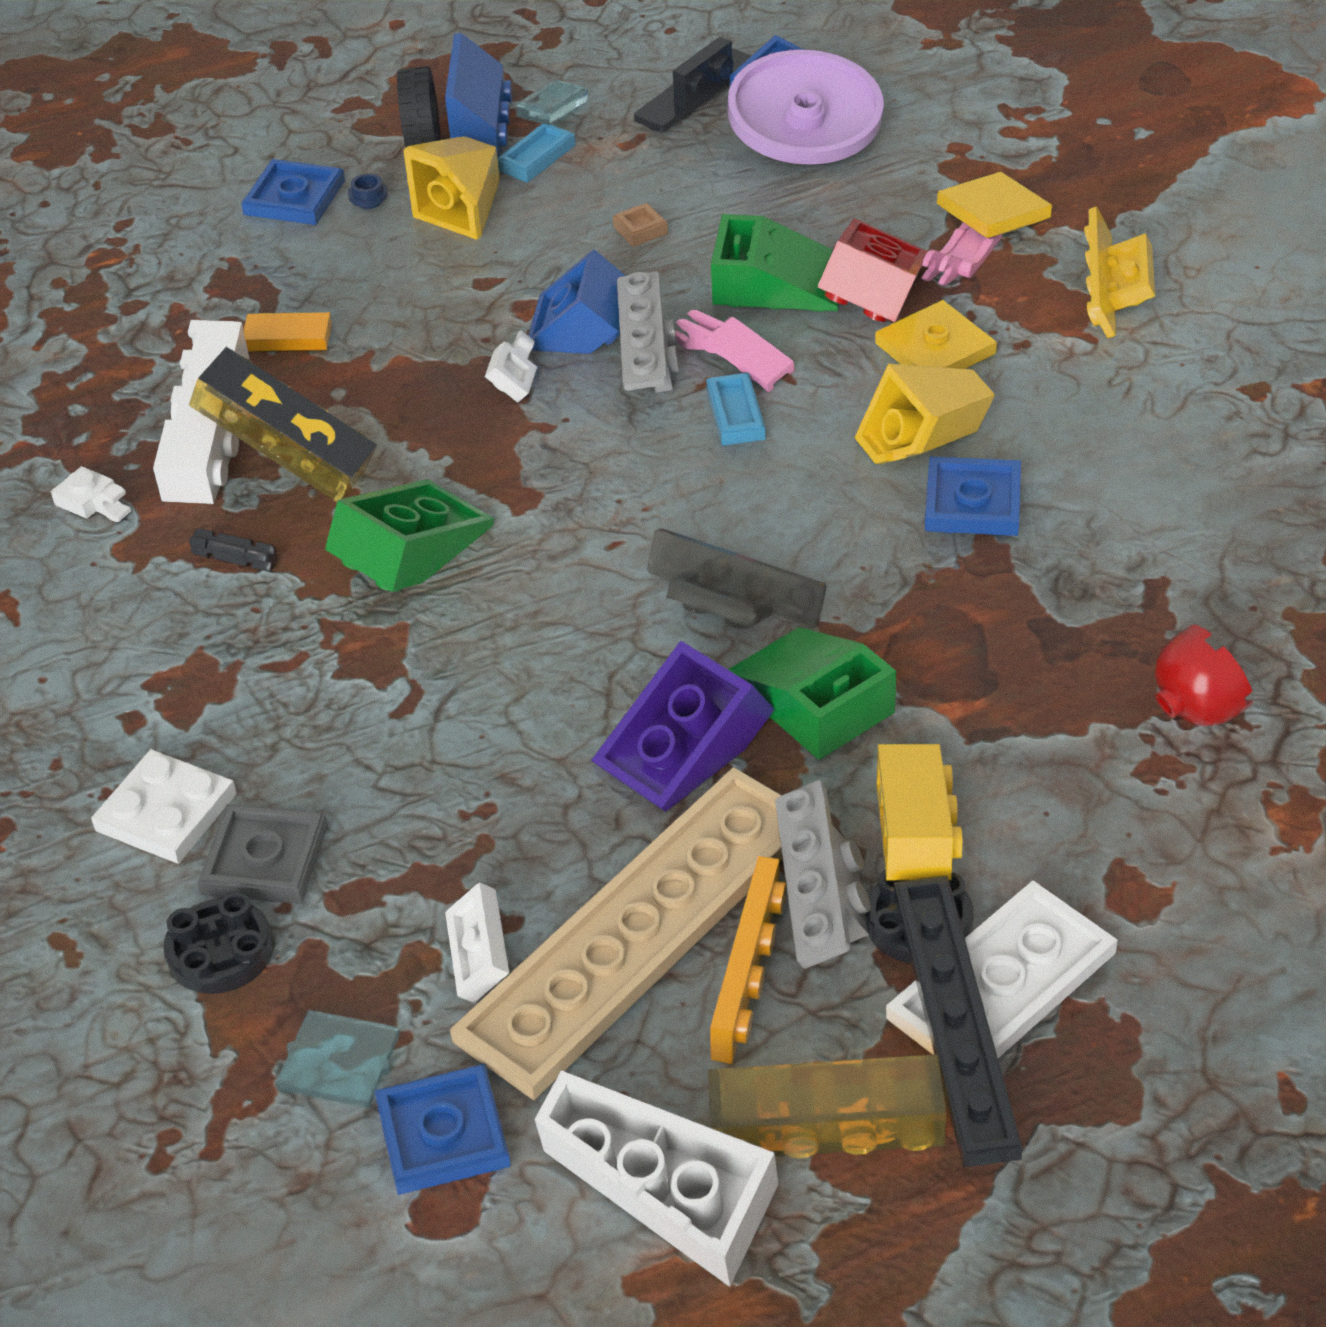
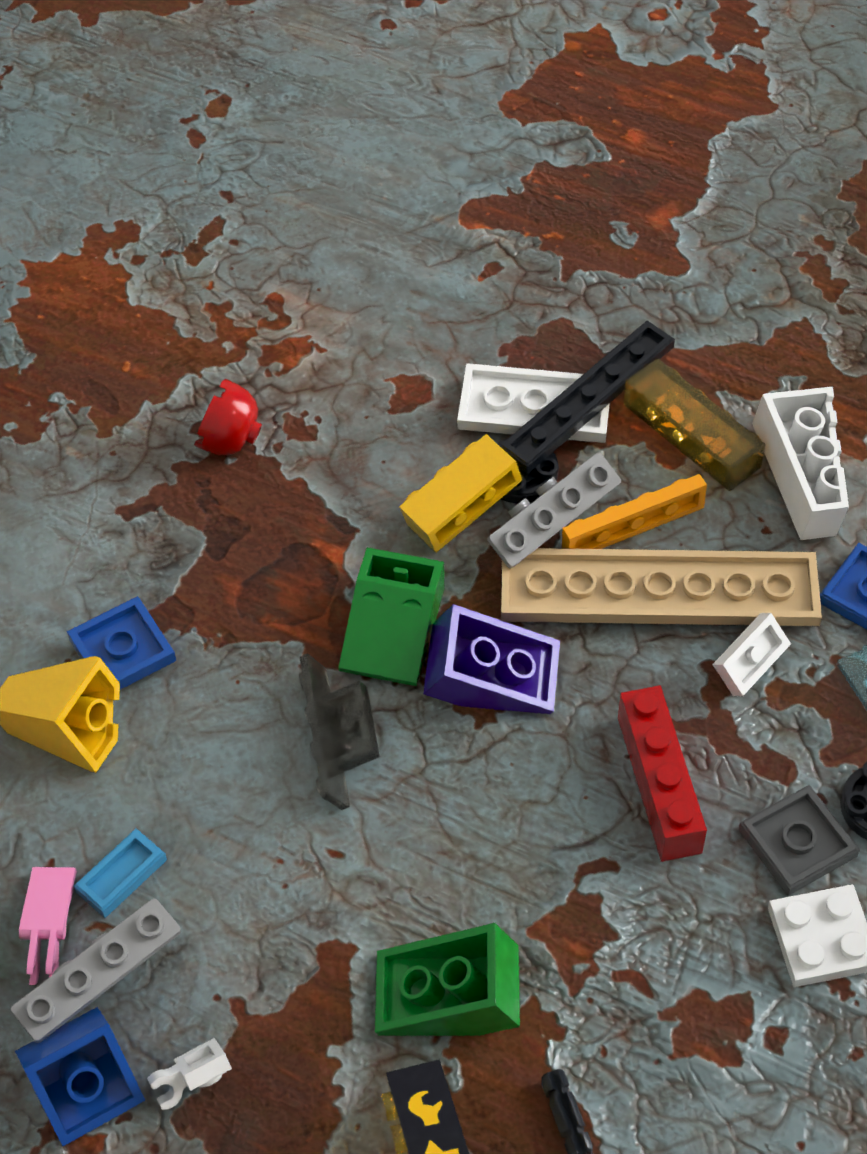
camera: 130 degrees left, 10 degrees up
none -> red brick [618,685,707,862]

